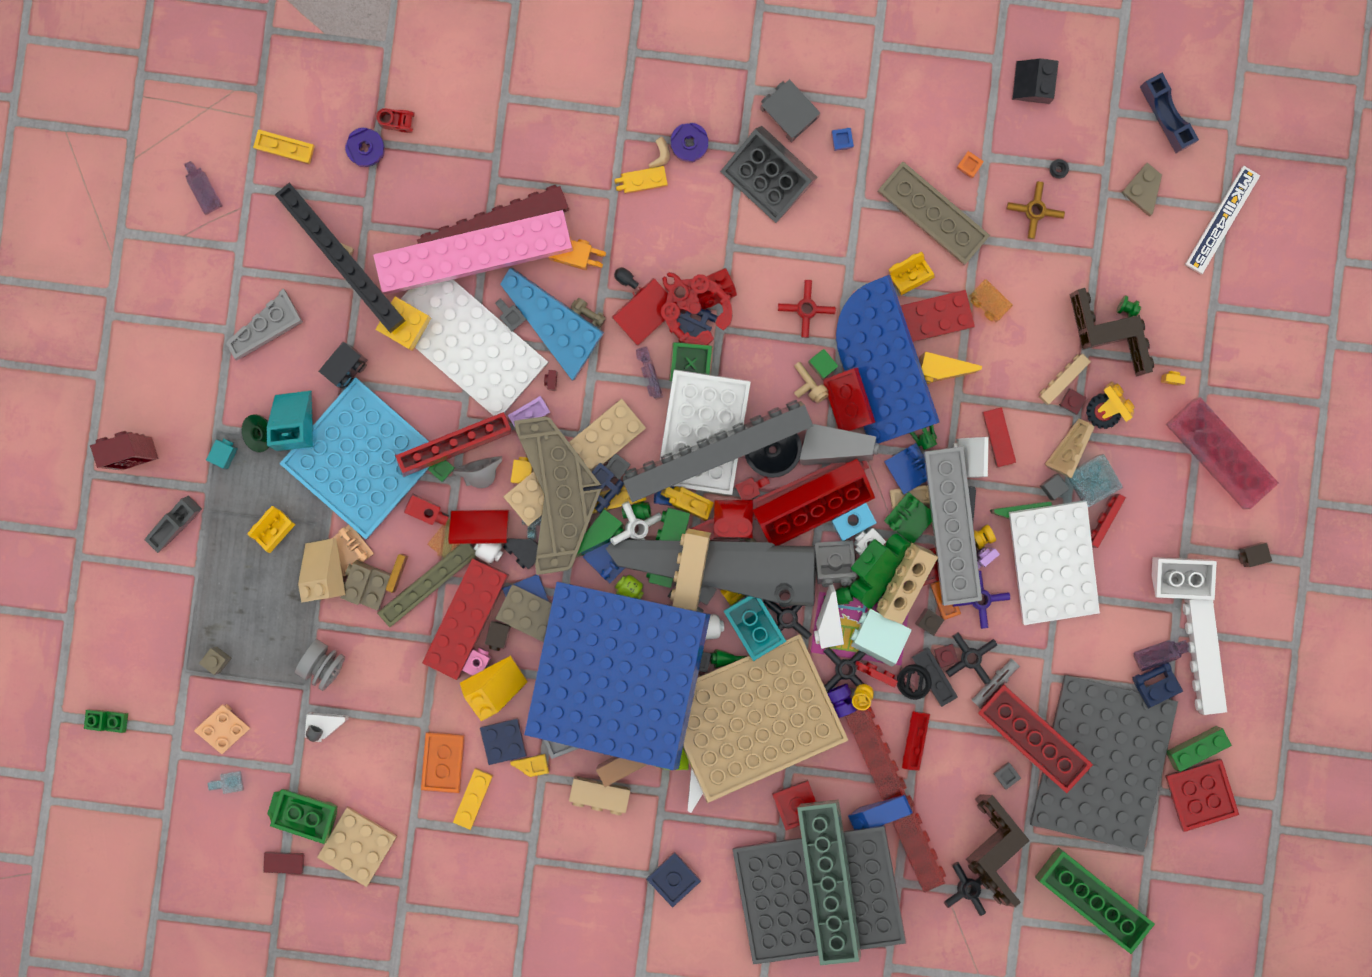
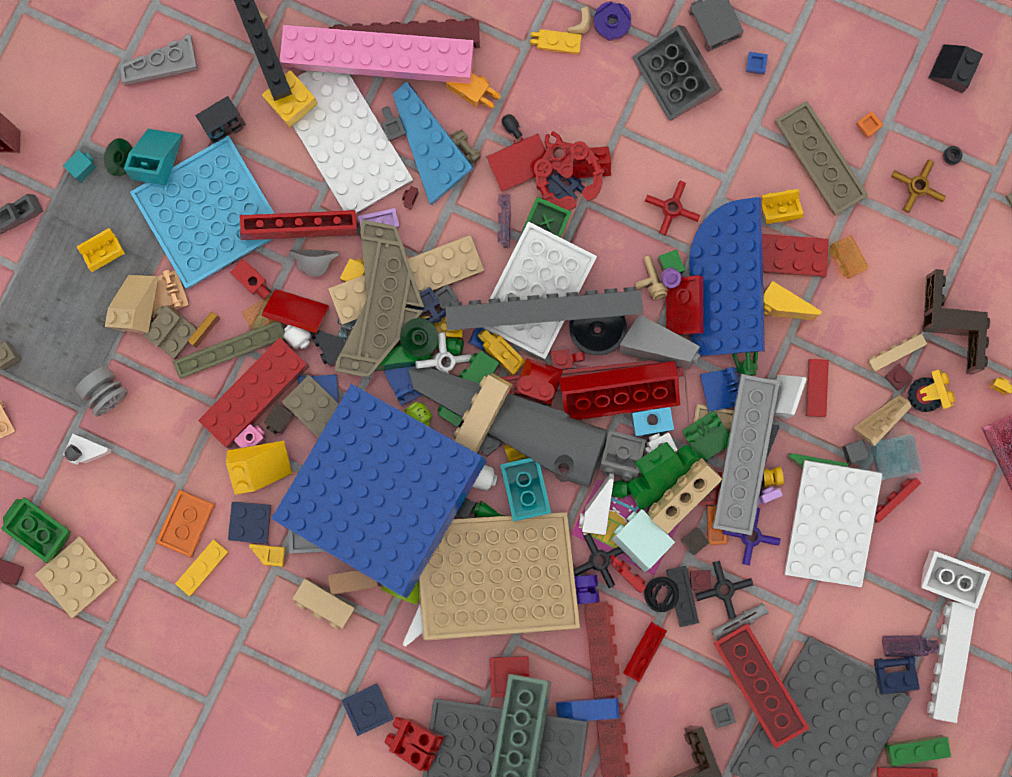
camera: 20 degrees right, 5 degrees down
green plate [428,460,455,482] -> none
black bar [763,600,812,639] -> none
yellow wheel [852,684,874,710] -> none
green wheel [1117,295,1141,318] -> none
none -> red hips [384,717,444,771]
none -> dark green dish [400,318,438,357]
none -> medium lavender tile [661,268,681,288]

